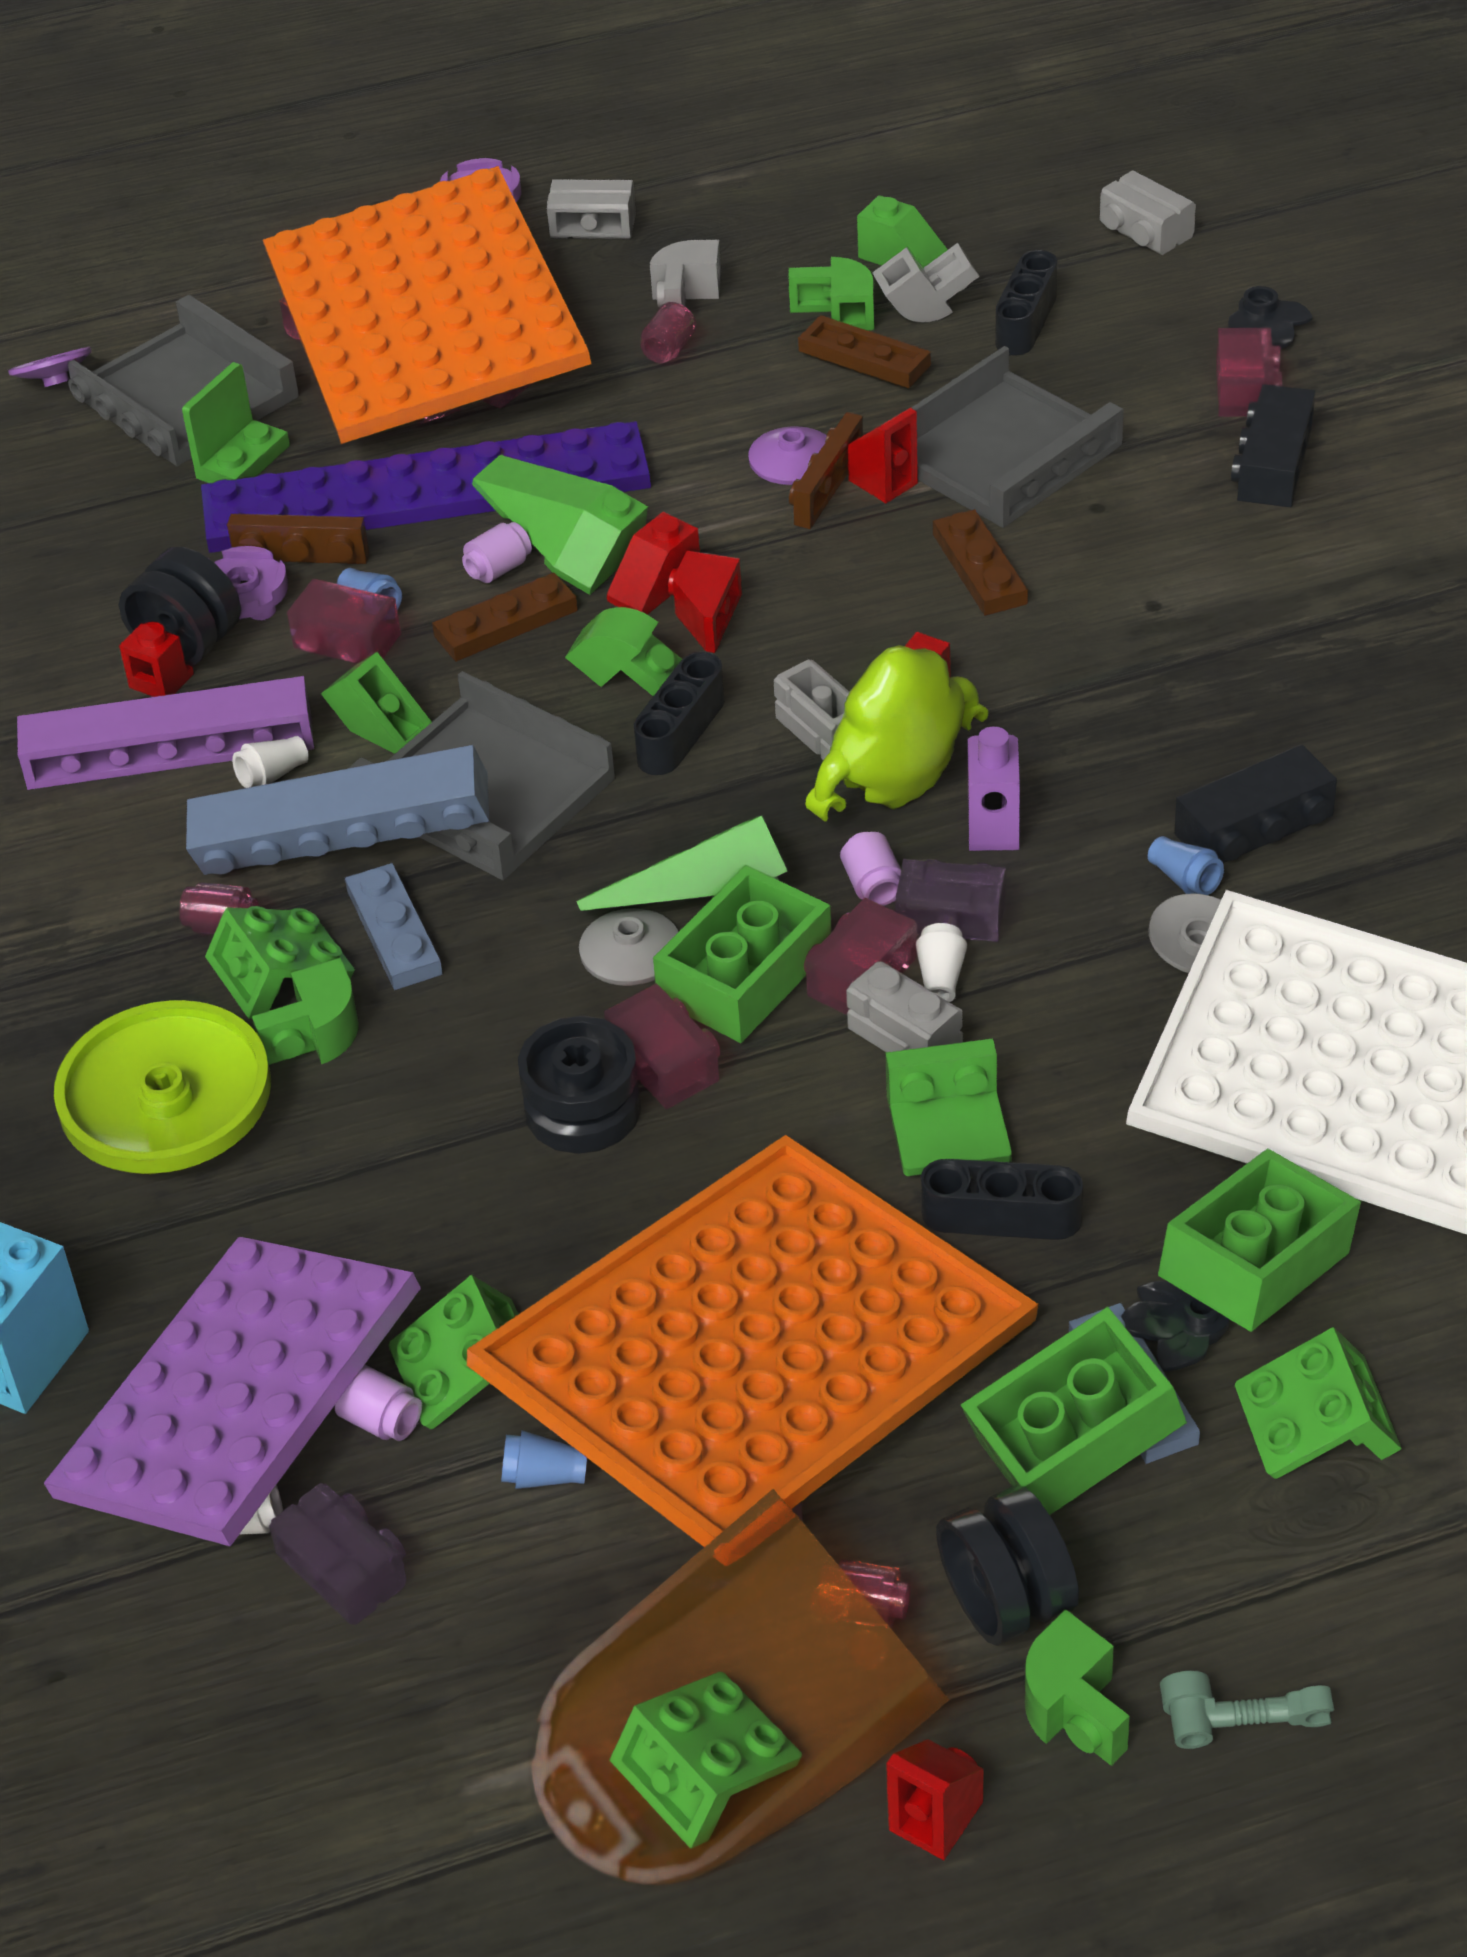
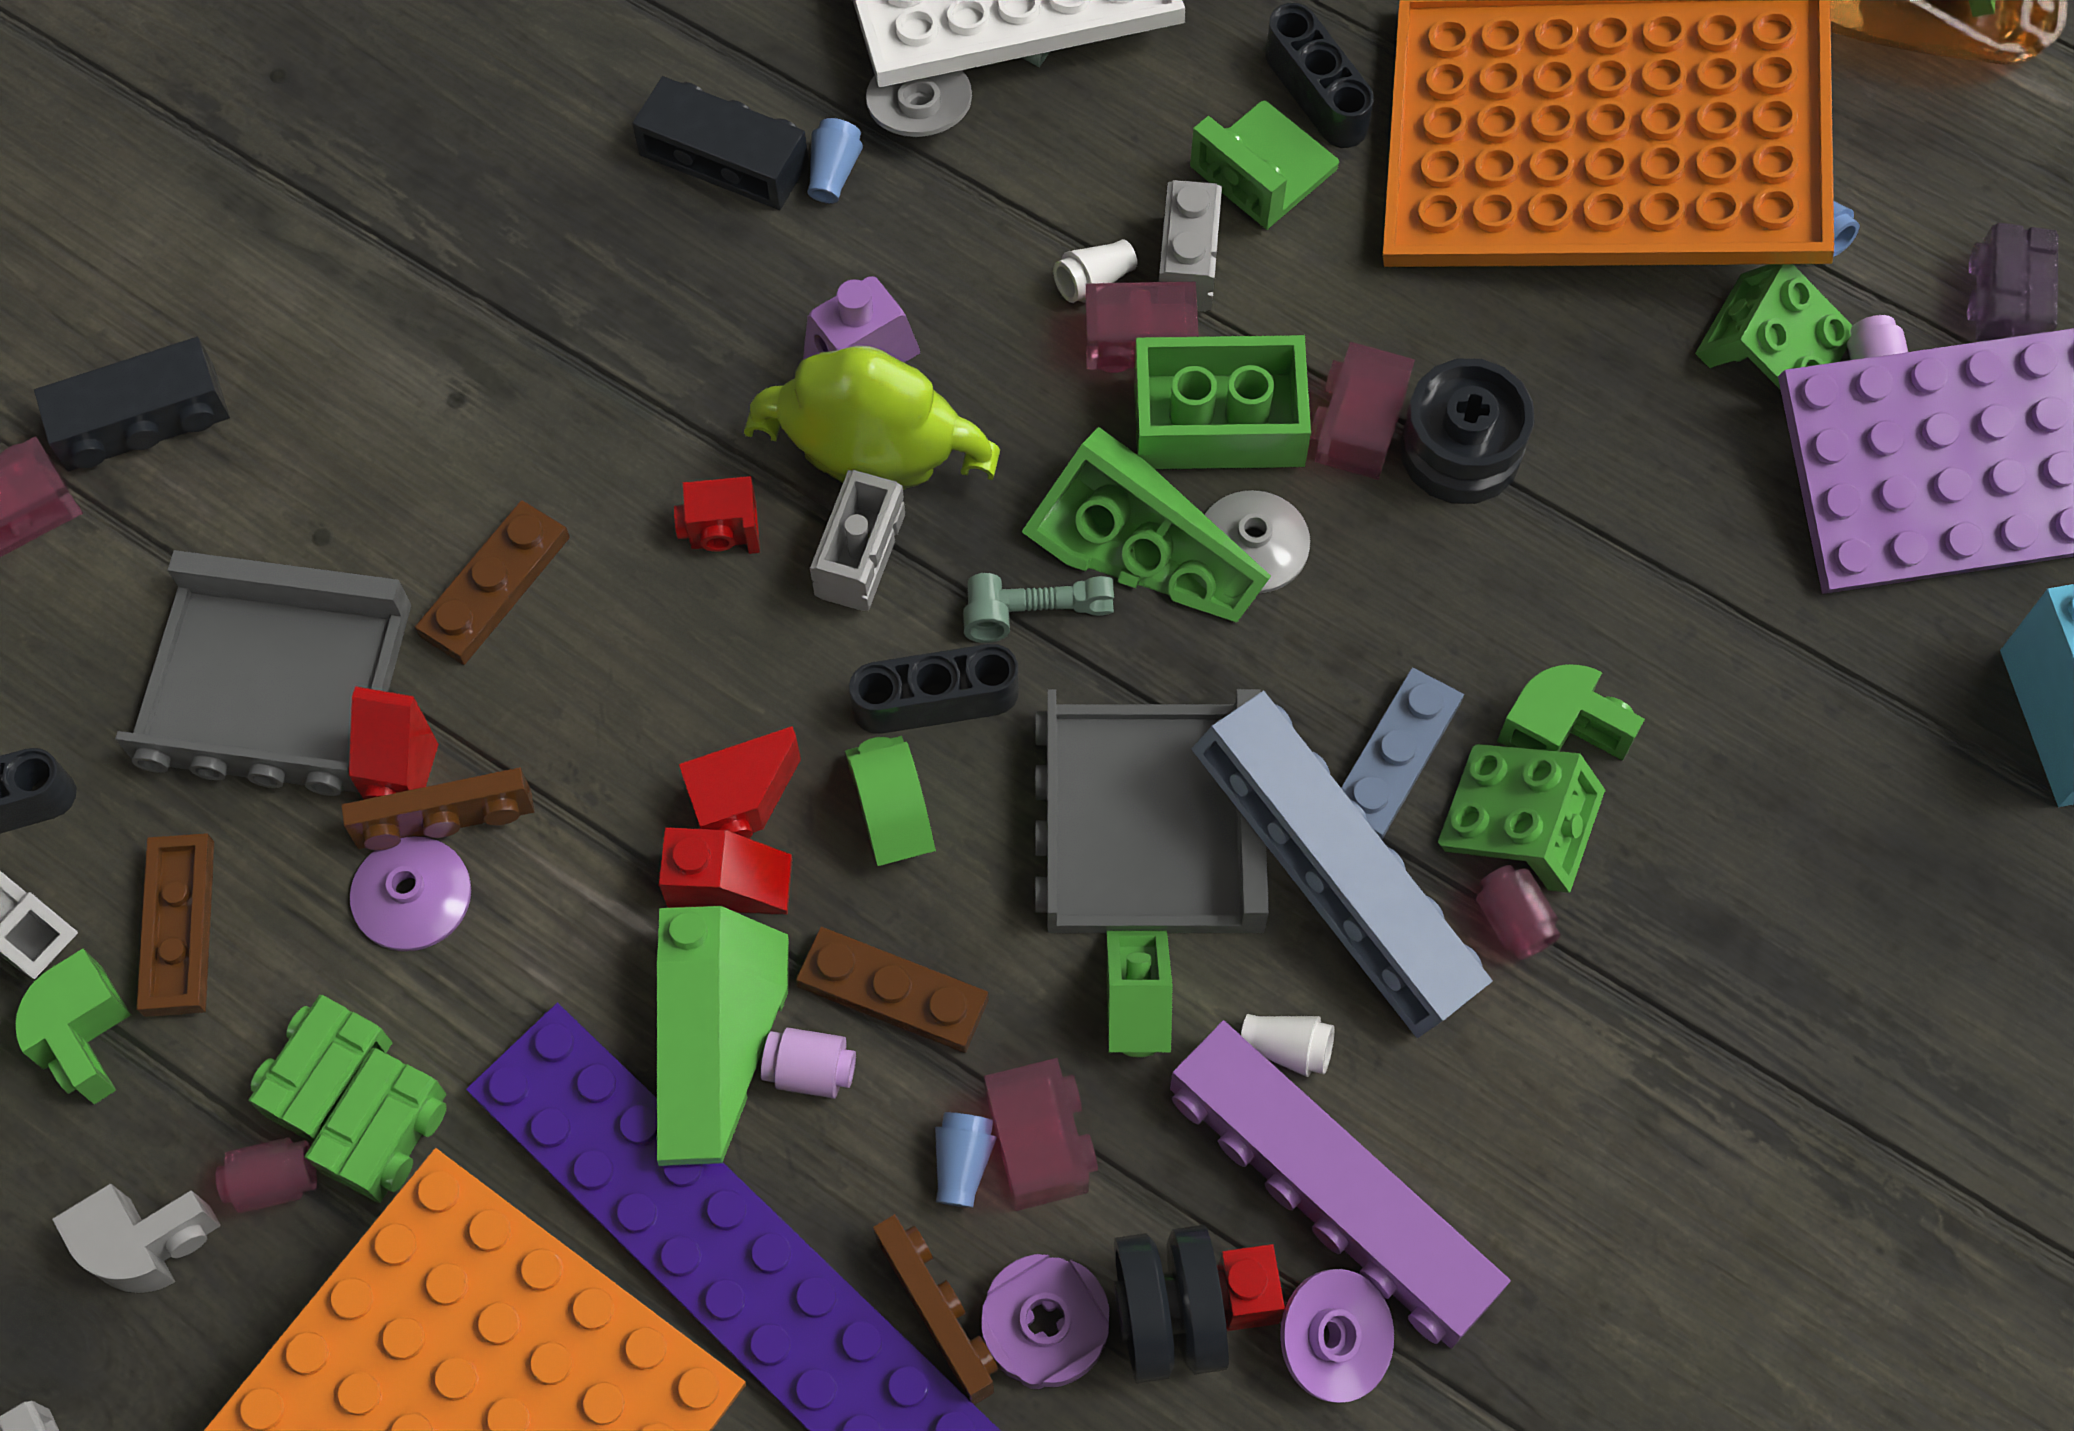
camera: 130 degrees left, 20 degrees up
lime dish [54,1000,271,1174] -> none
lavender brick [840,832,904,907] -> none
clear purple brick [895,859,1006,942] -> none
none -> bright green brick [248,995,392,1143]
none -> bright green brick [304,1048,447,1203]
none -> sand green brick [963,573,1114,643]
none -> medium lavender dish [1280,1269,1394,1403]

